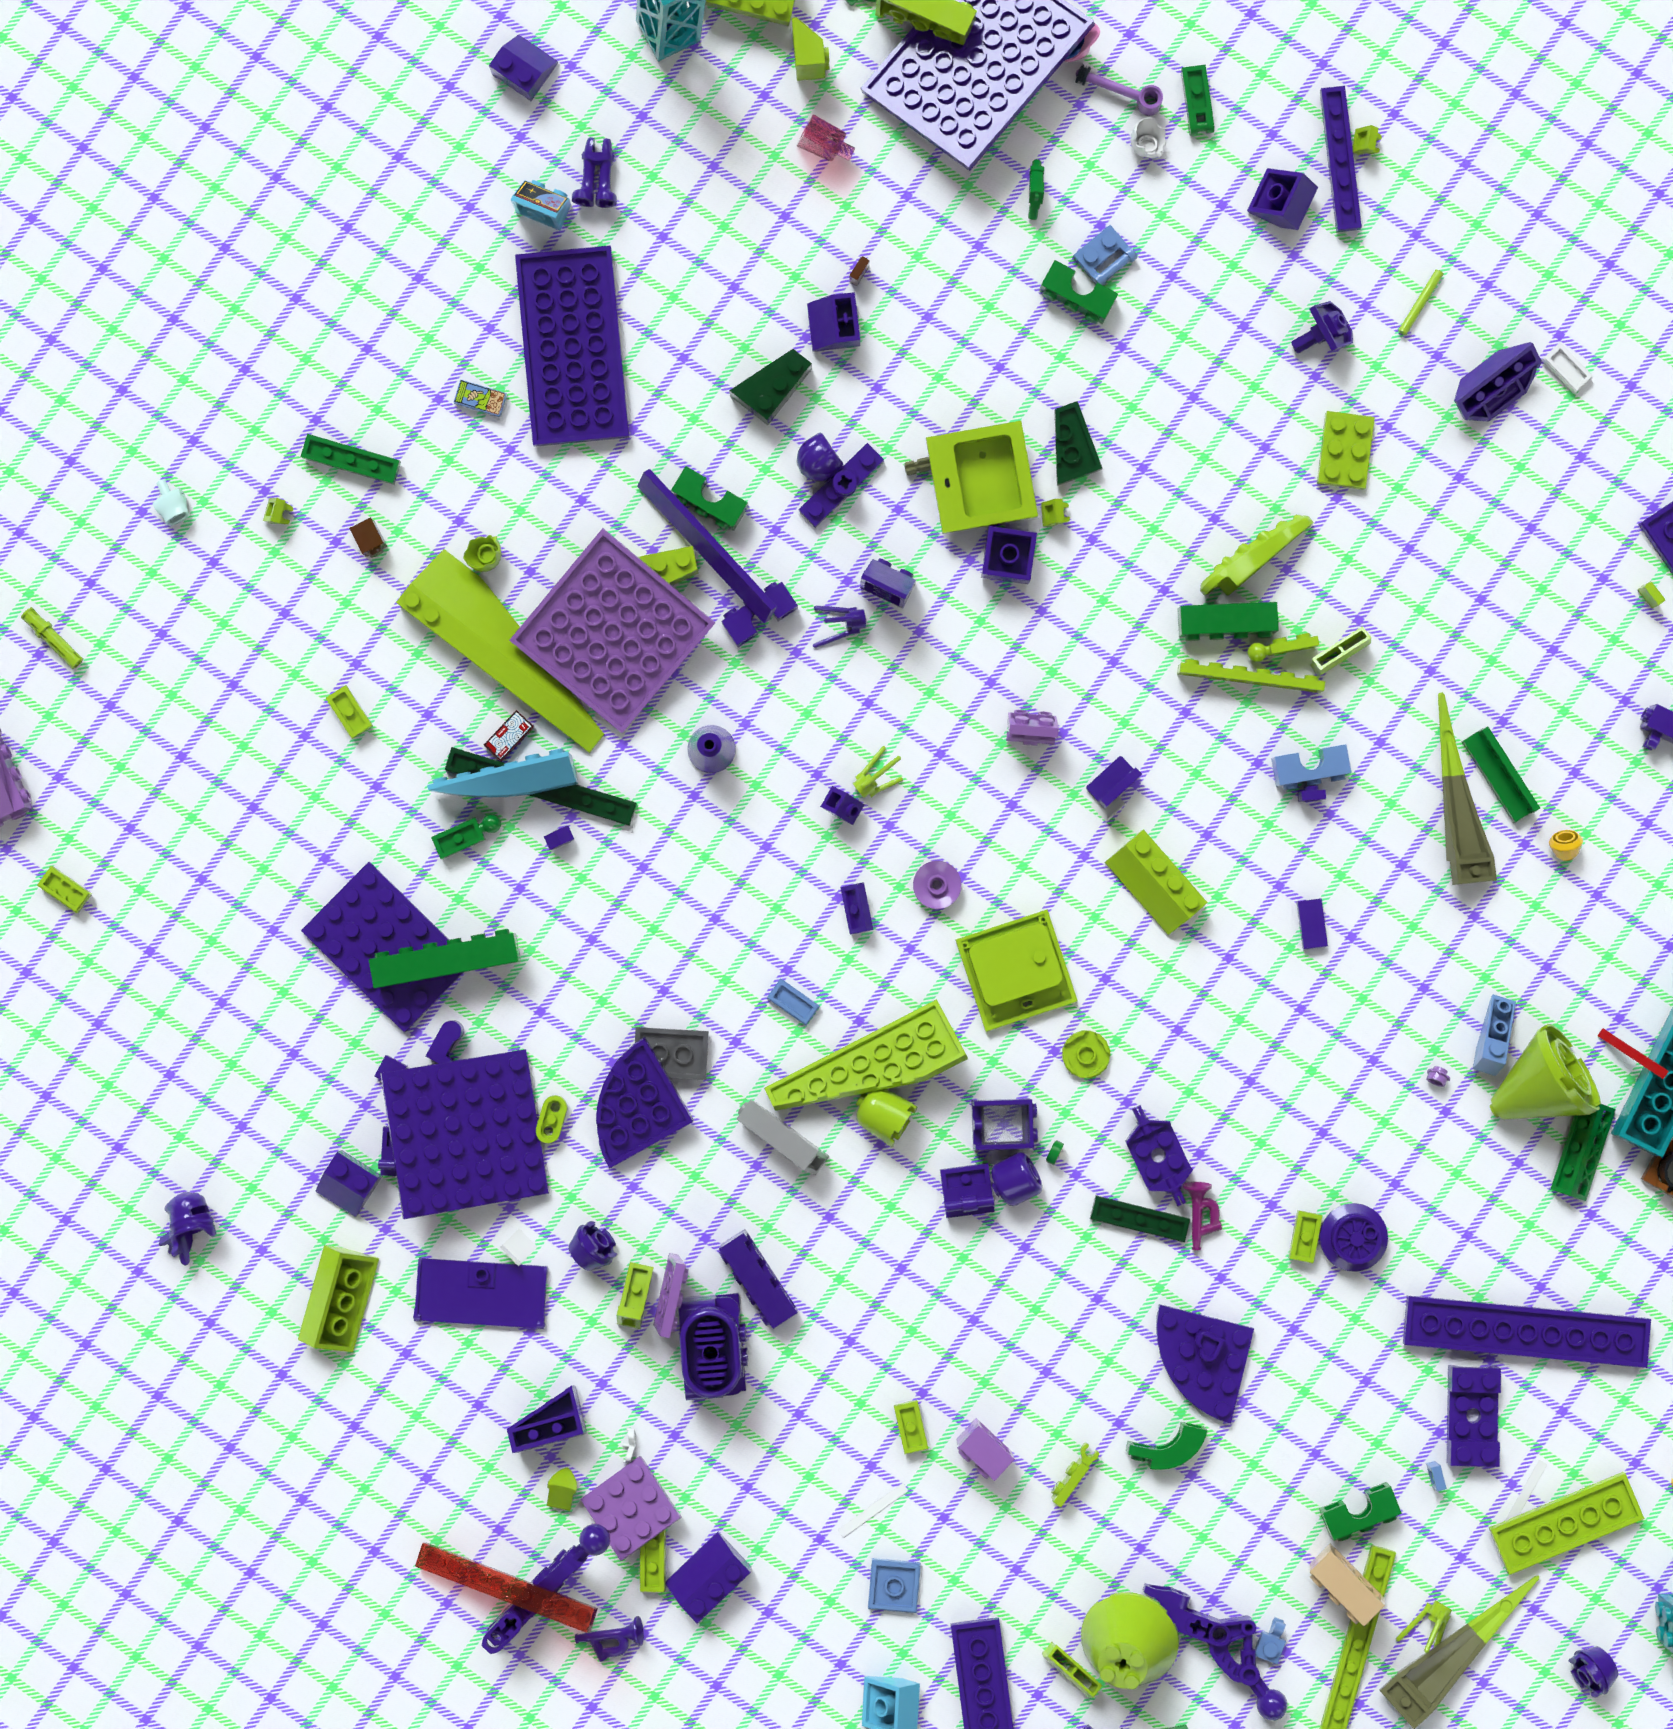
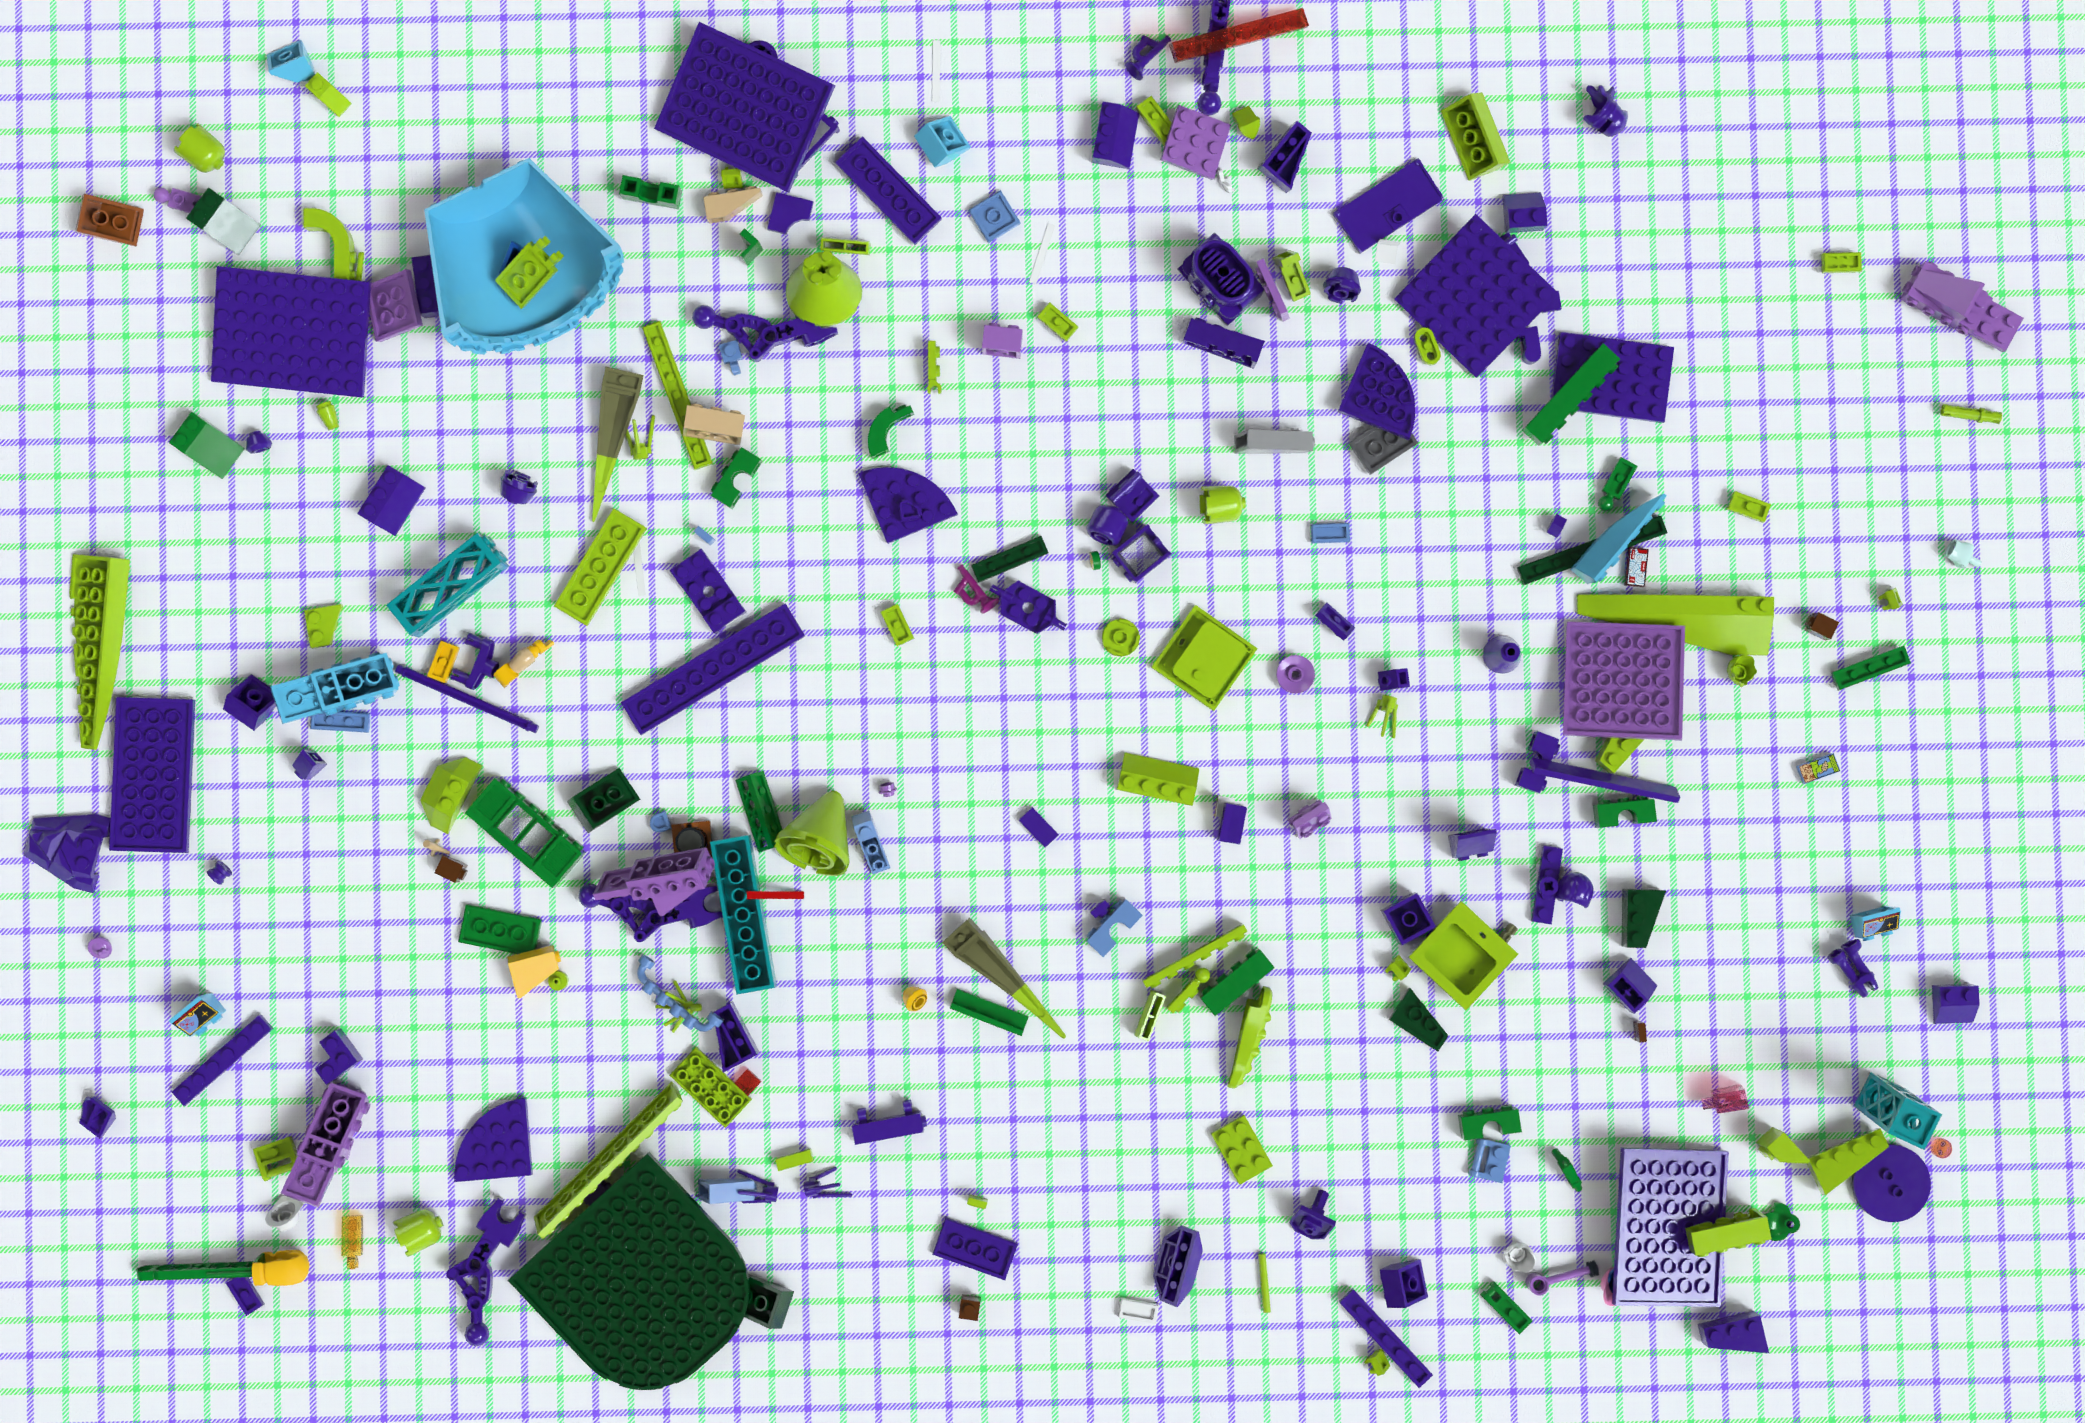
camera: 145 degrees right, 0 degrees up
dark purple plate [515,245,630,447] -> none
lime wing [764,999,968,1111] -> none
dark purple plant [813,606,866,648] -> none
dark purple wheel [1320,1203,1388,1272] -> none

